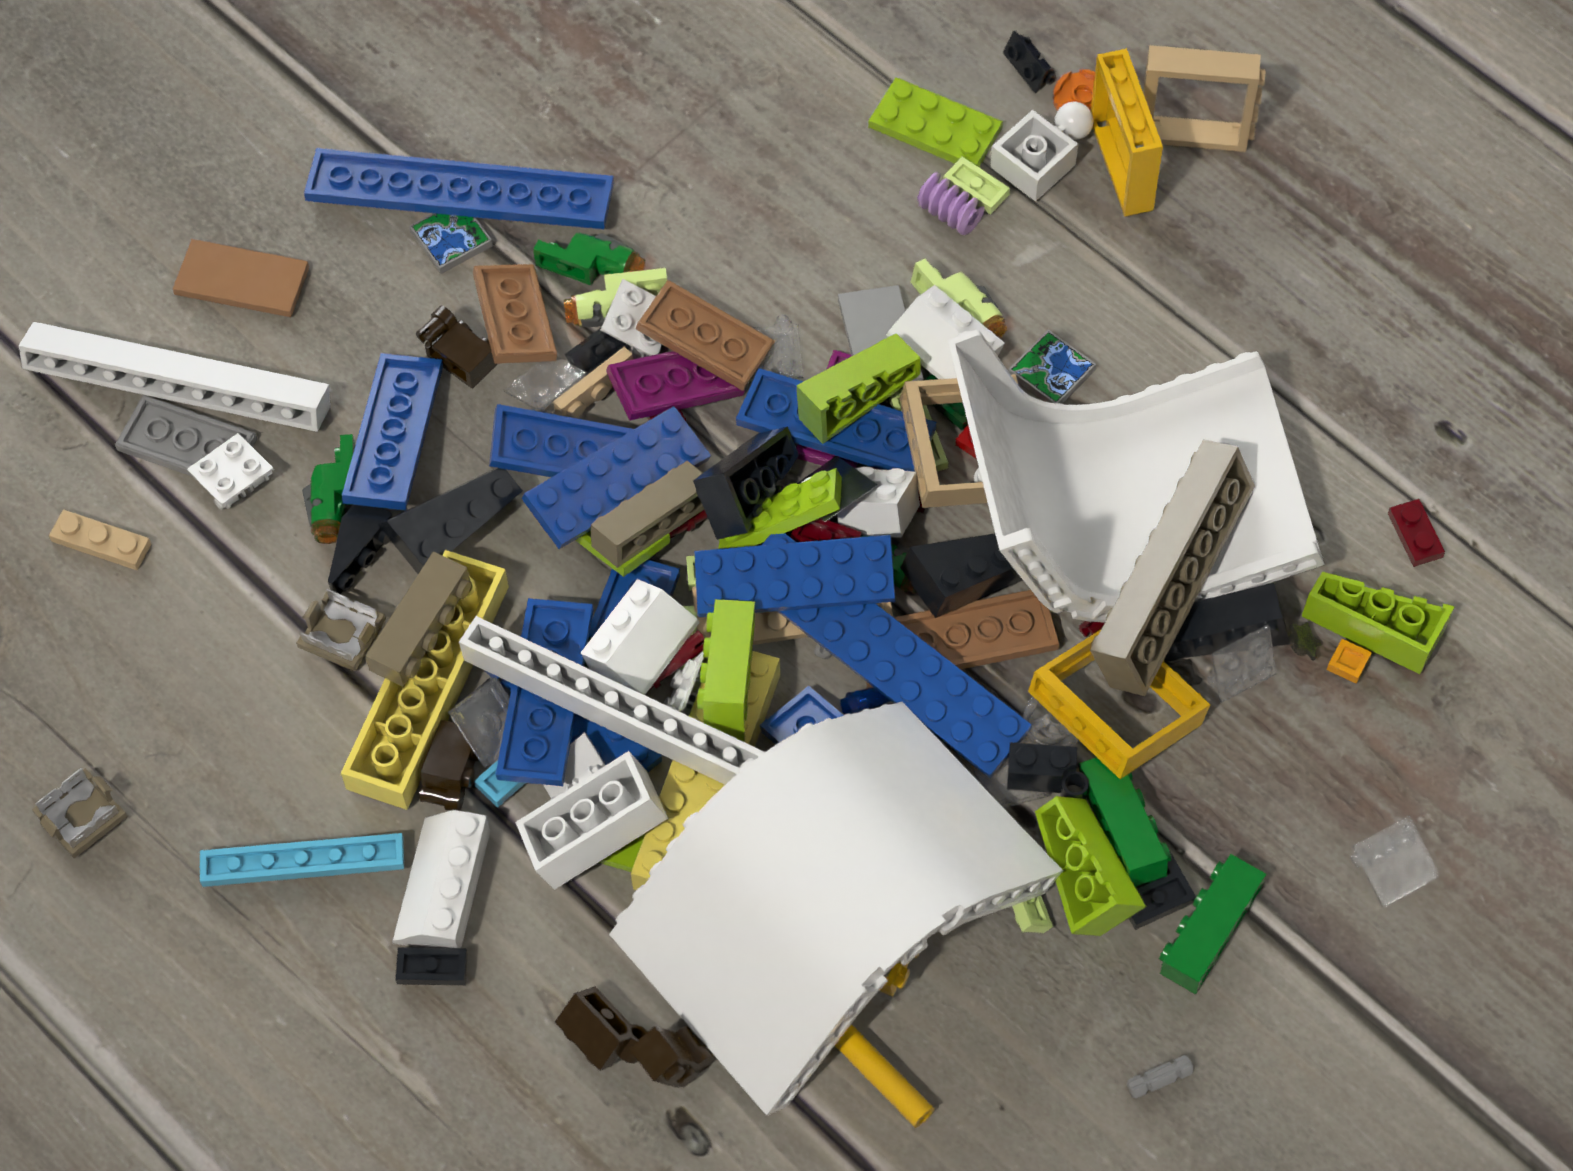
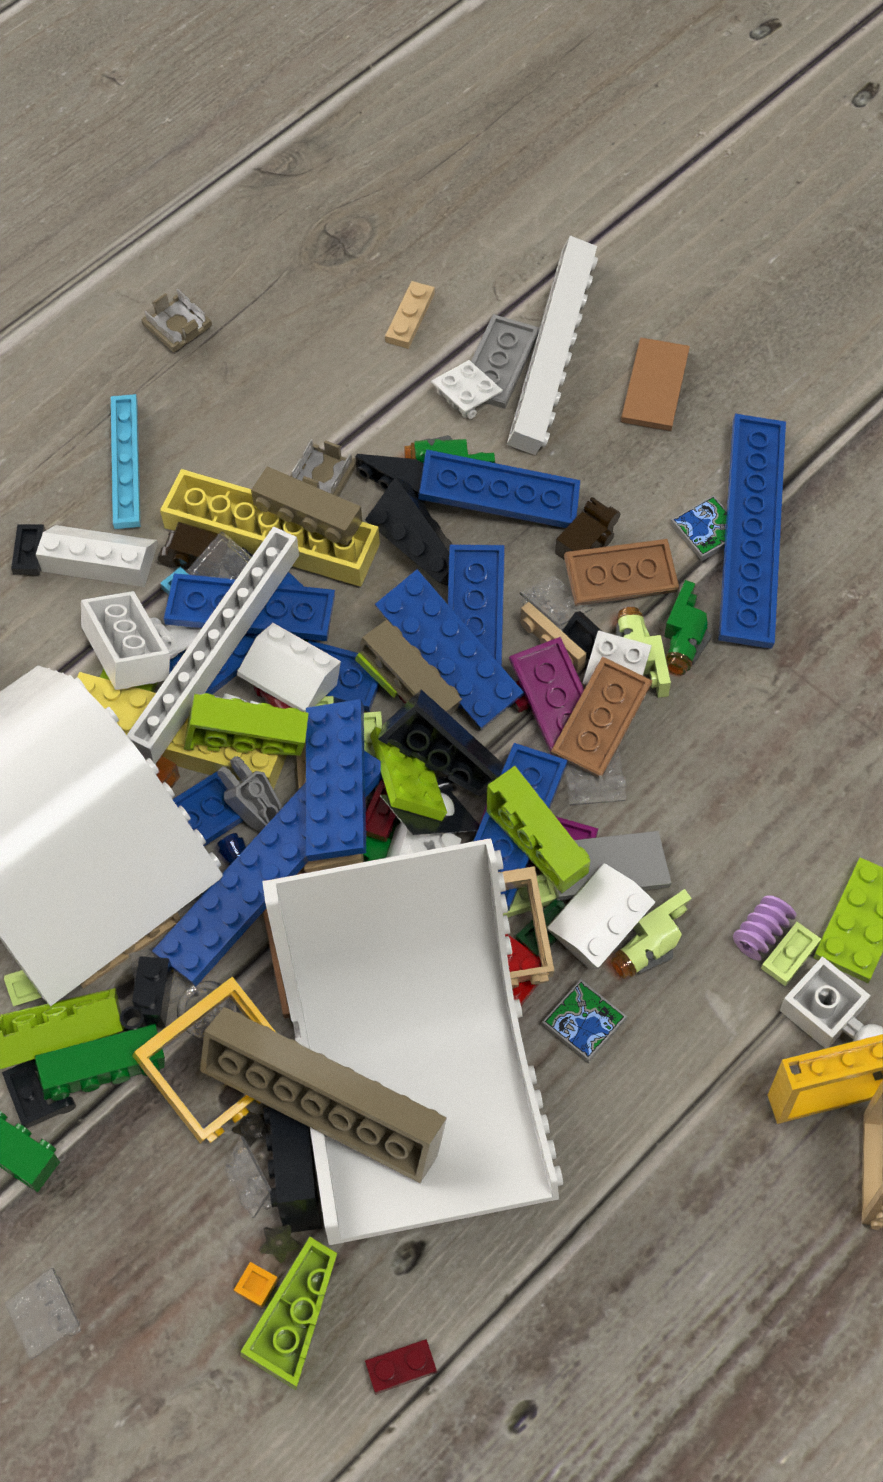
camera: 90 degrees right, 0 degrees up
none -> light grey hinge [217,756,282,832]

